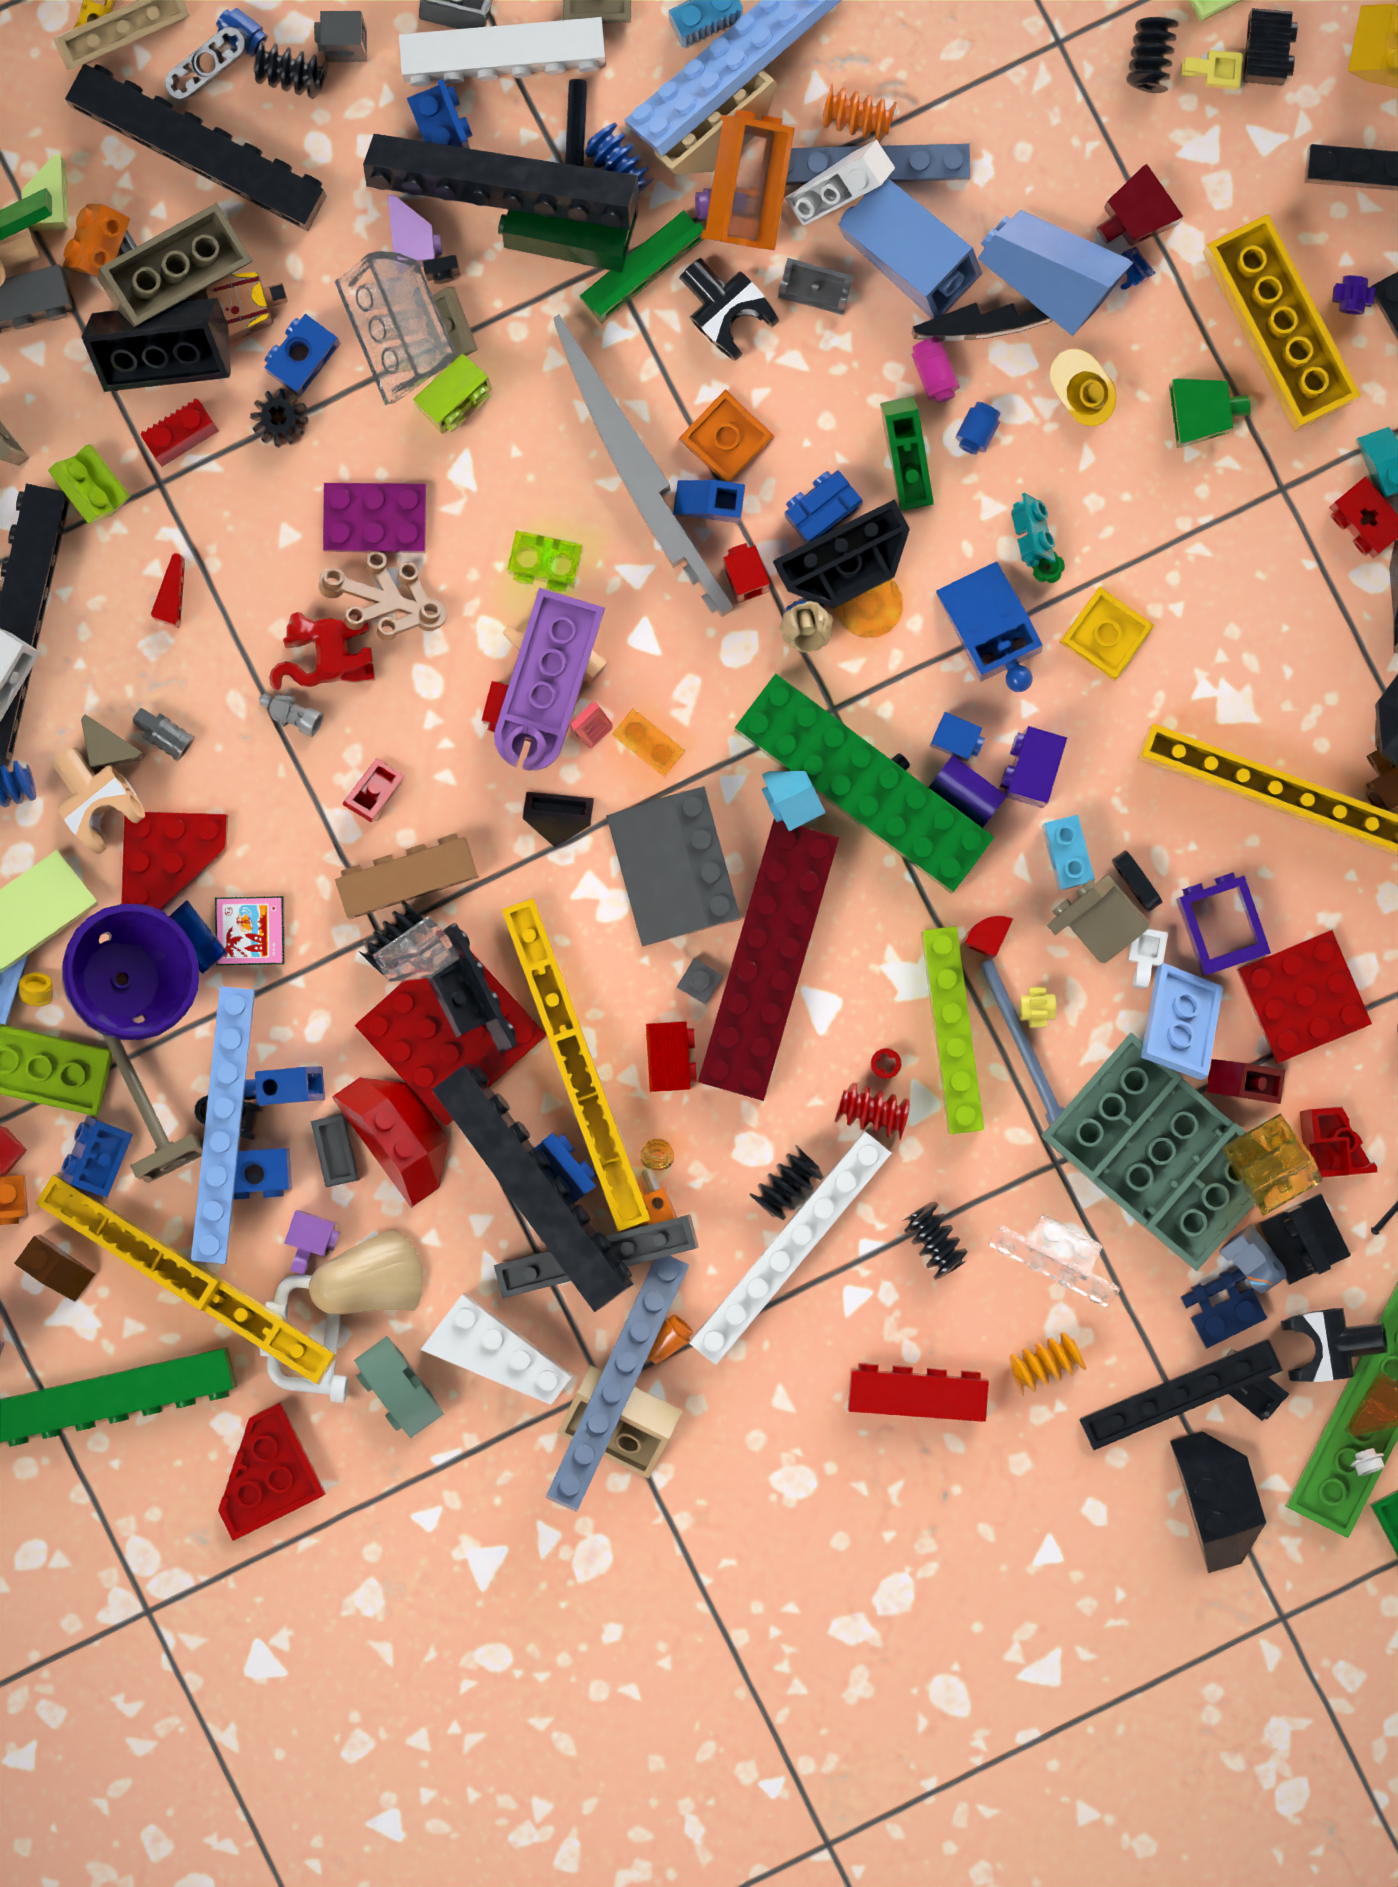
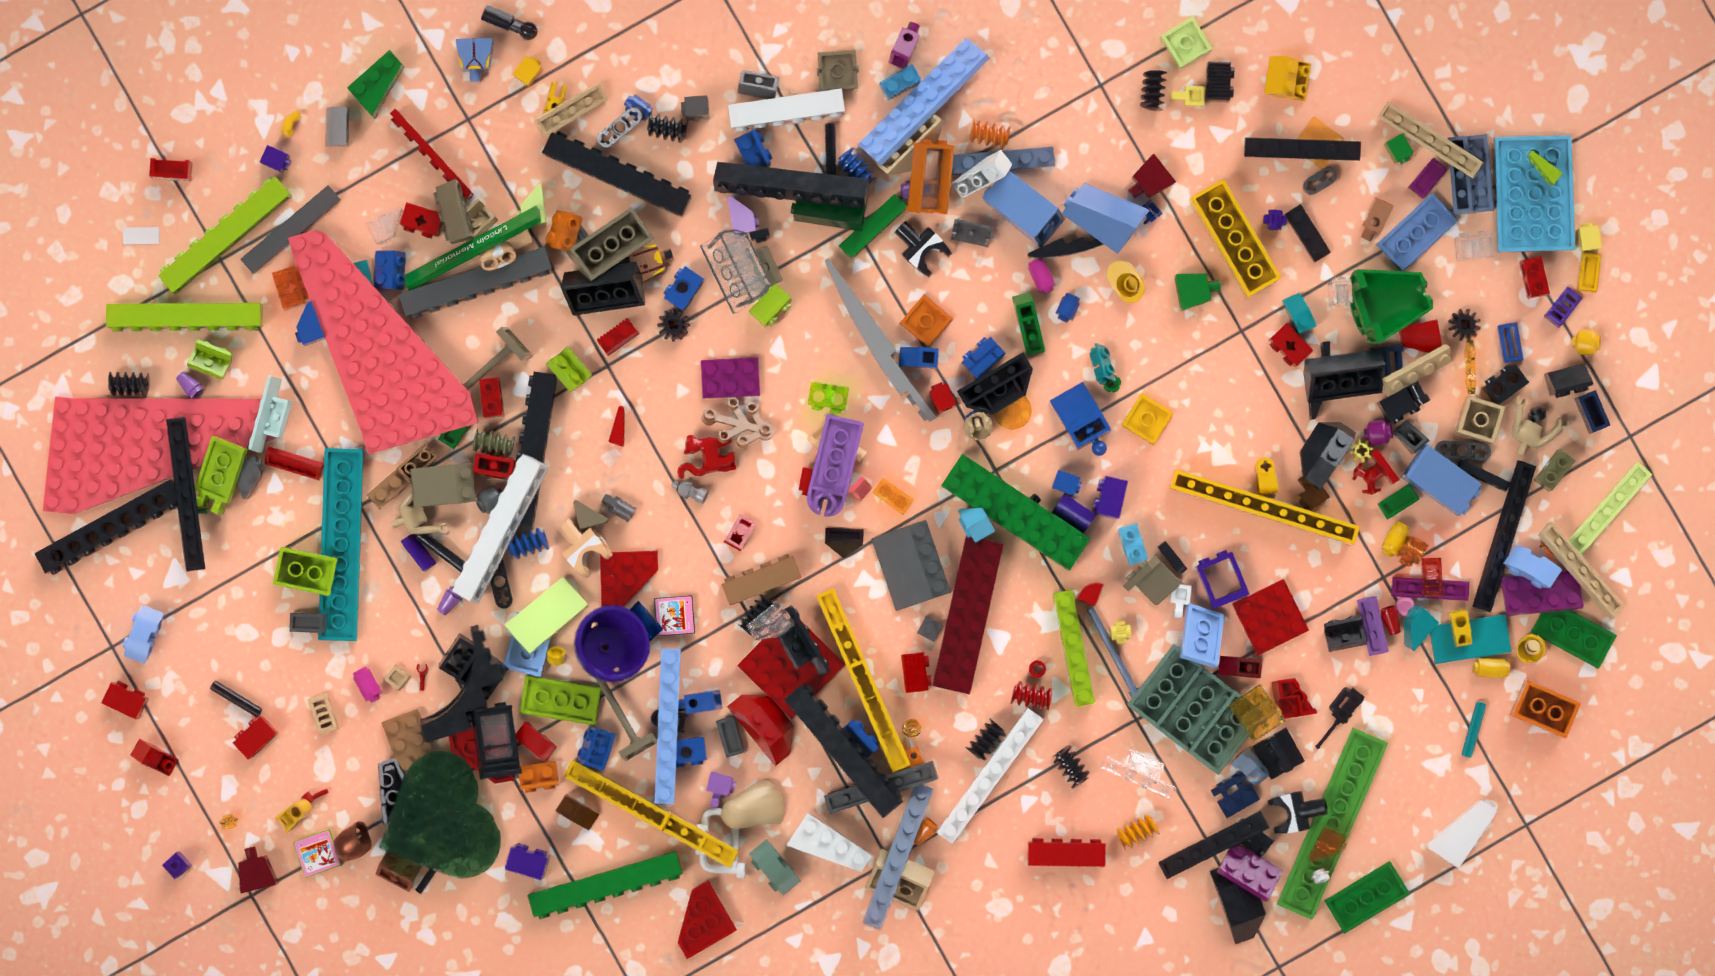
camera: 10 degrees left, 0 degrees up
none -> plate [1217,844,1283,902]
none -> yellow piece [1255,458,1279,495]

